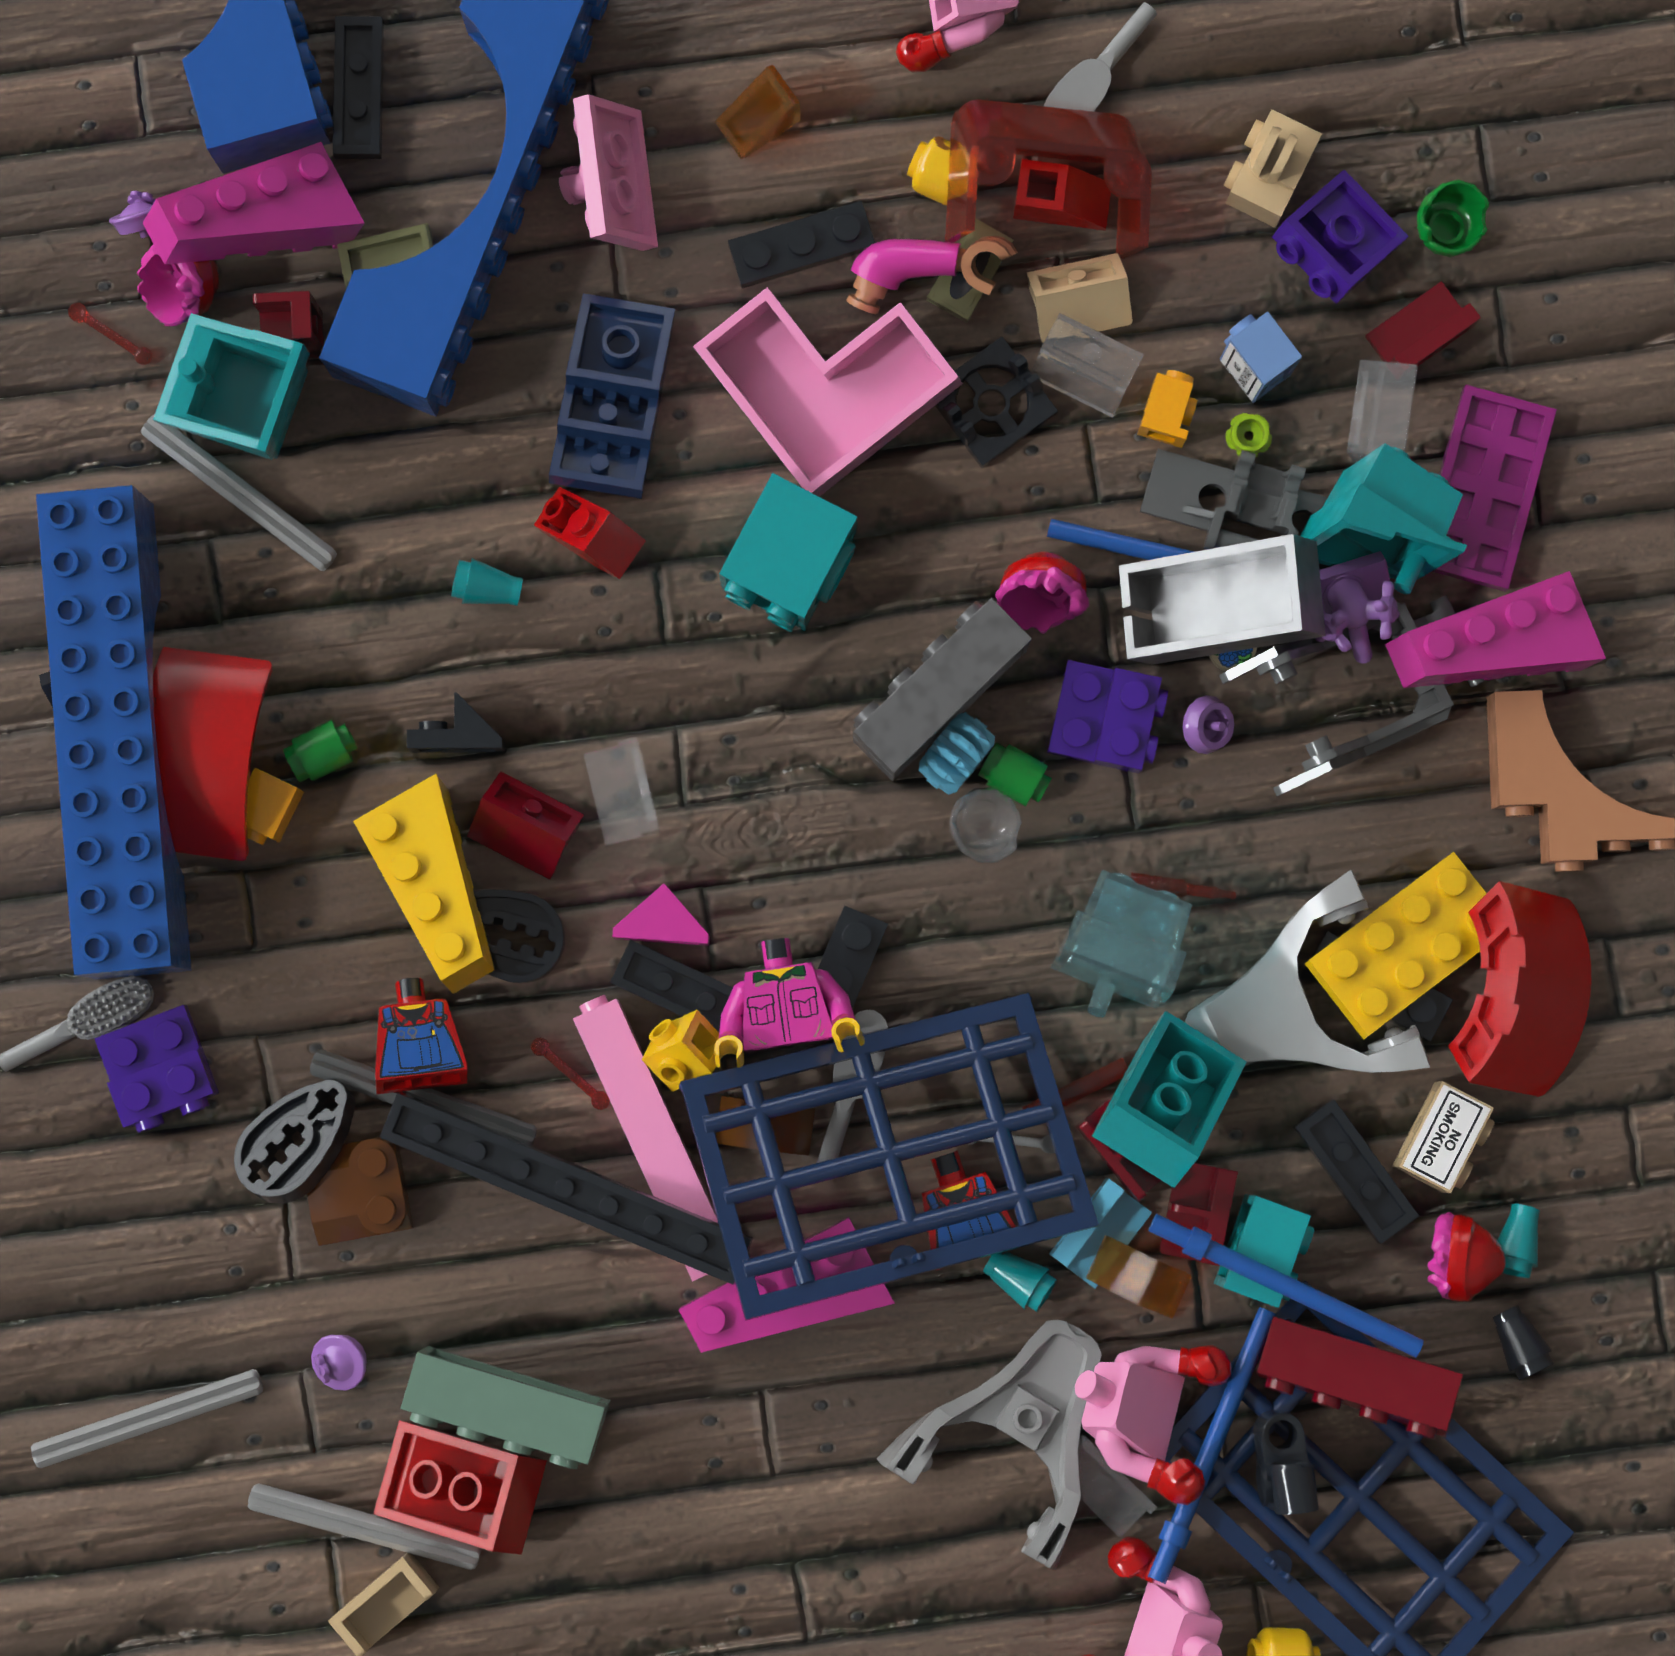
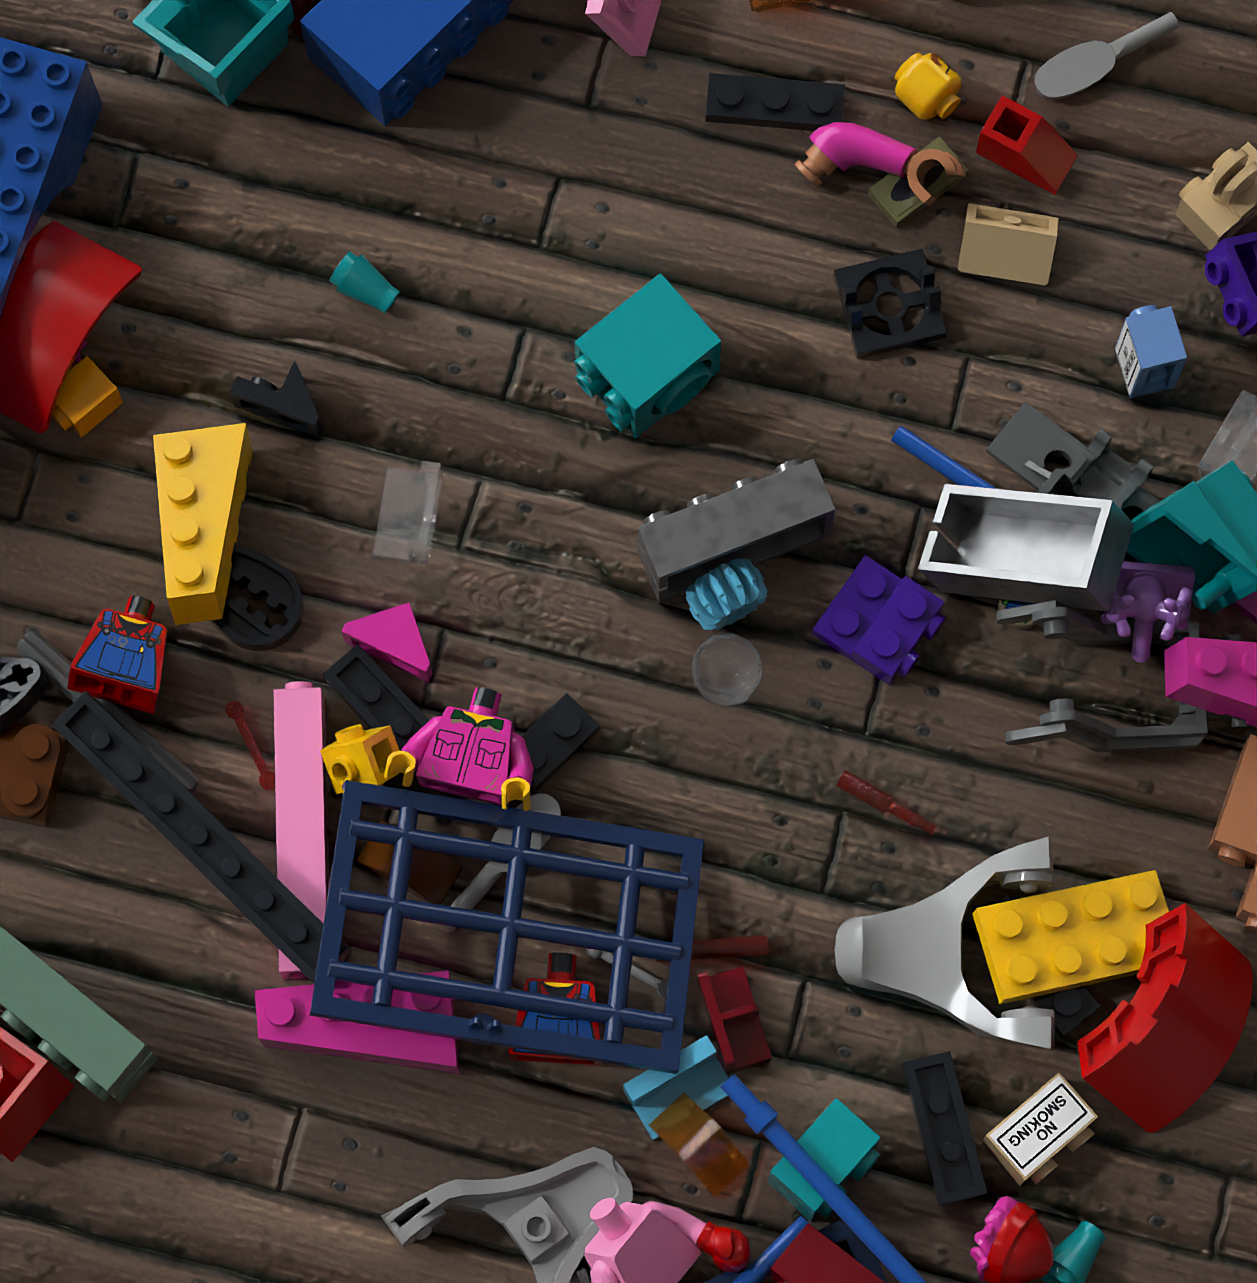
camera: 25 degrees right, 10 degrees down
light grey axle [141,414,337,571] -> none
green brick [283,719,358,783] -> none
dark red panel [467,771,584,880] -> none
red slope [534,487,646,579] -> none
dark blue slope [549,293,675,499] -> none
bright pink piece [693,287,963,497] -> none
clear red windscreen [945,100,1152,259] -> none
green brick [978,742,1052,807] -> none
teal cone [983,1252,1057,1312] -> none
dark pink hair [995,552,1089,634] -> none
clear panel [1031,313,1144,418] -> none
clear light blue piece [1050,870,1192,1018] -> none
teal brick [1092,1010,1247,1188] -> none
light orange brick [1137,370,1198,448] -> none
dark red panel [1159,1163,1238,1266] -> none
medium lavender hat [1183,695,1234,754] -> none
lime plate [1225,413,1272,457] -> none

